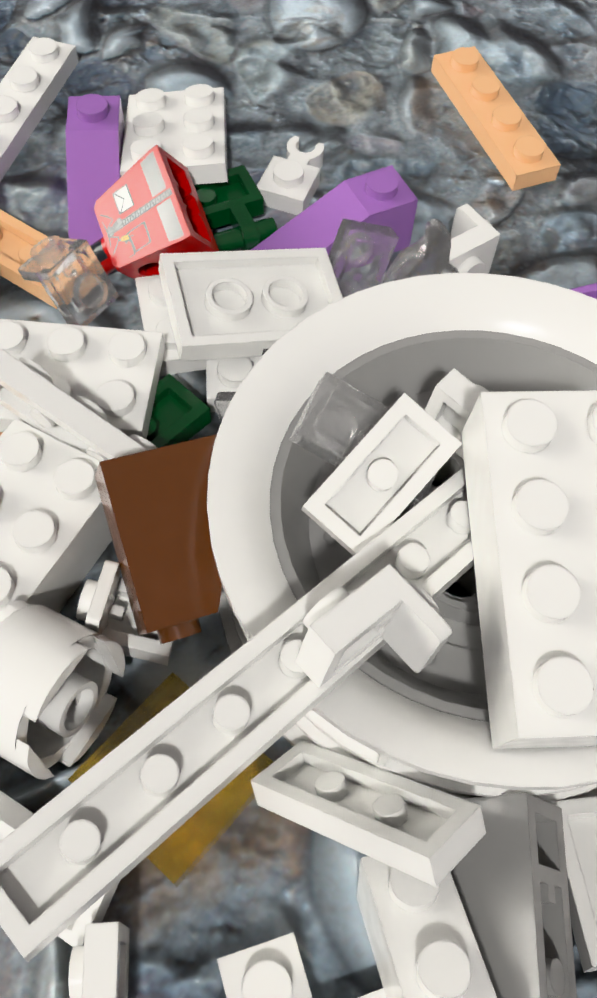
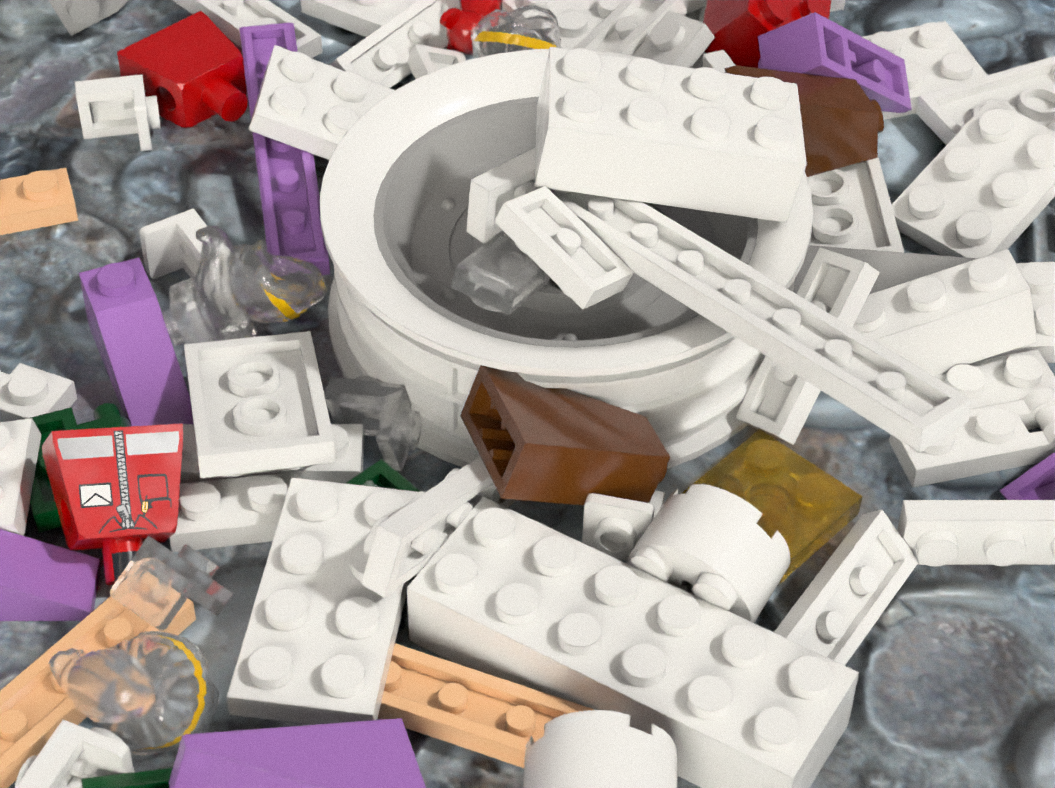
camera: 85 degrees left, 15 degrees down
white bracket [295,564,452,688] -> none

